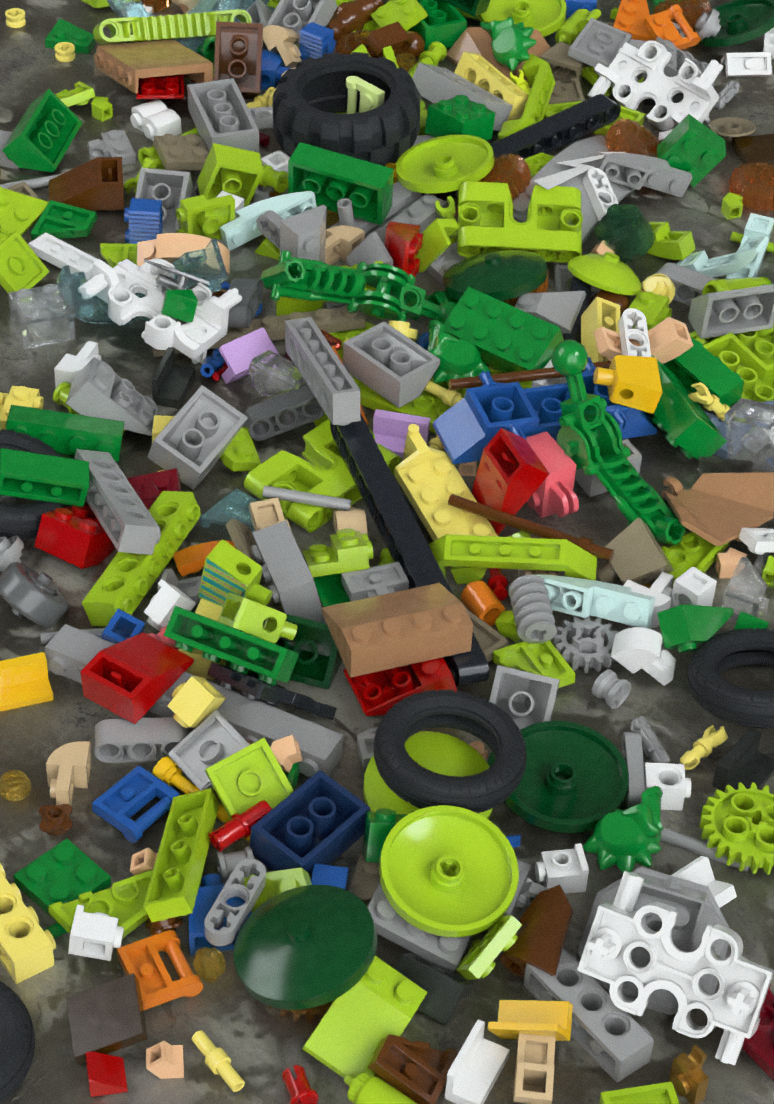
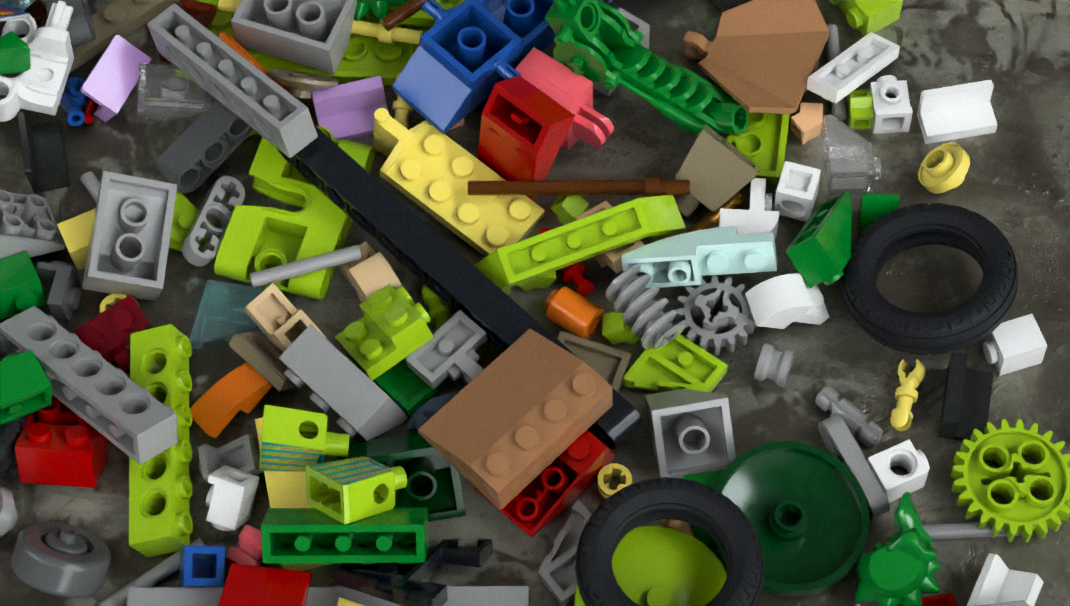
camera: 20 degrees left, 20 degrees up
none -> dark grey bracket [36,261,81,322]
none -> light grey beam [182,176,245,267]
none -> dark tan dish [267,69,339,99]

